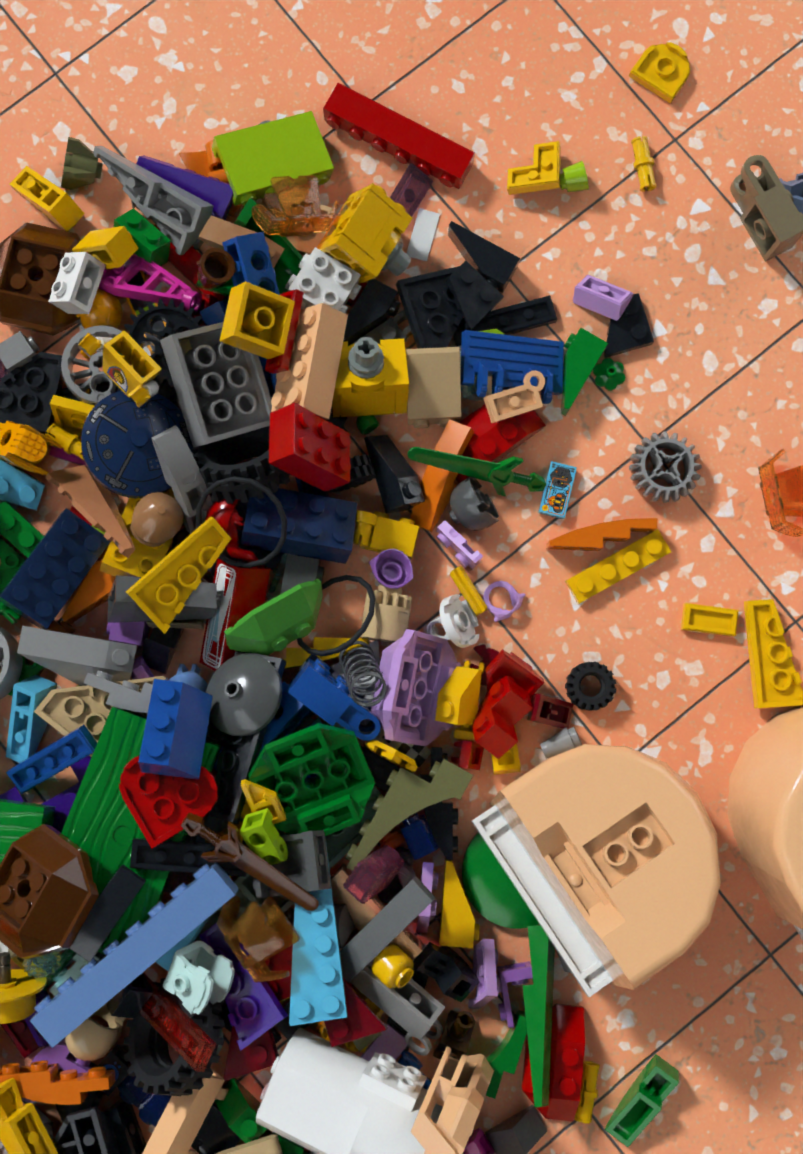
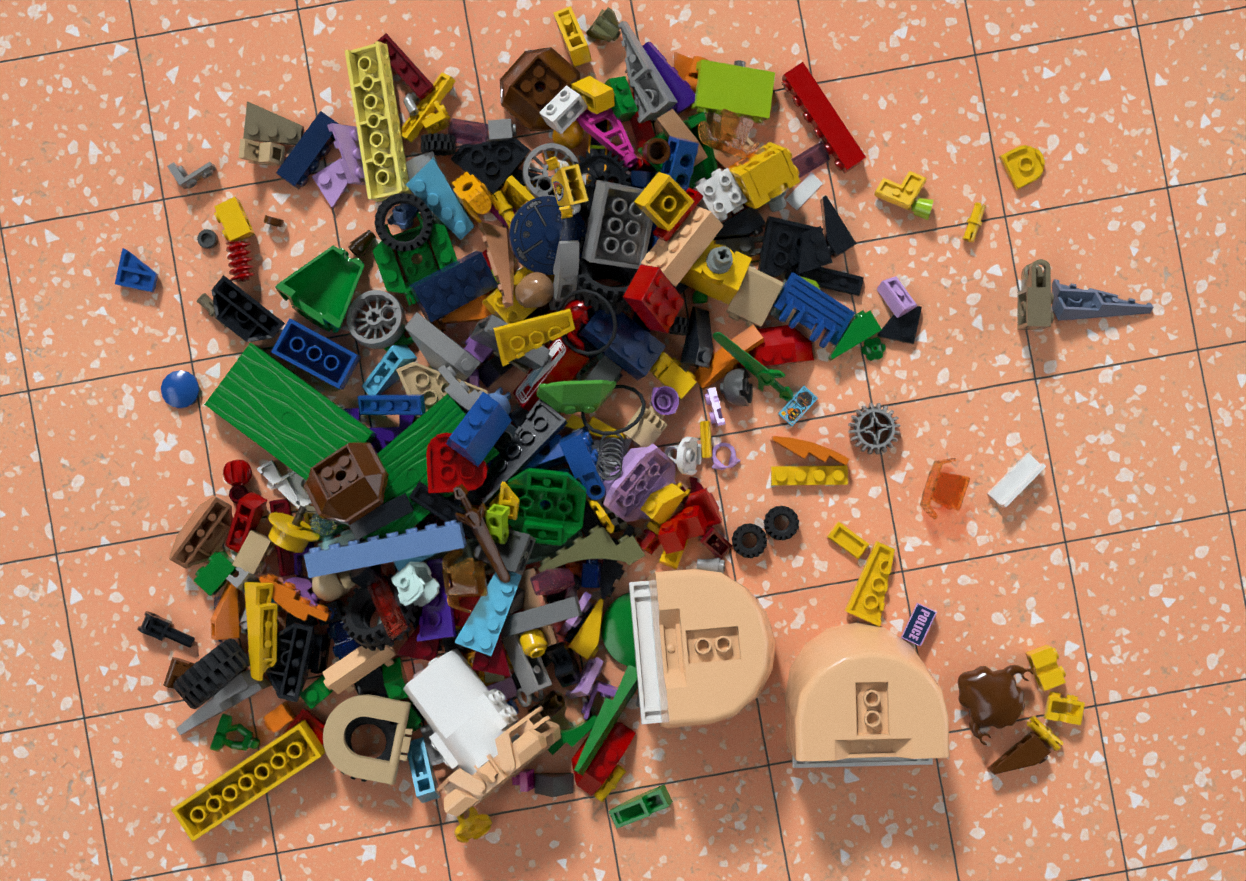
camera: 30 degrees right, 5 degrees up
dark grey dish [206,654,282,737] -> none
light nougat hinge [483,370,545,424] -> none
none -> blue piece [564,599,596,645]
none -> black tyre [763,506,799,541]

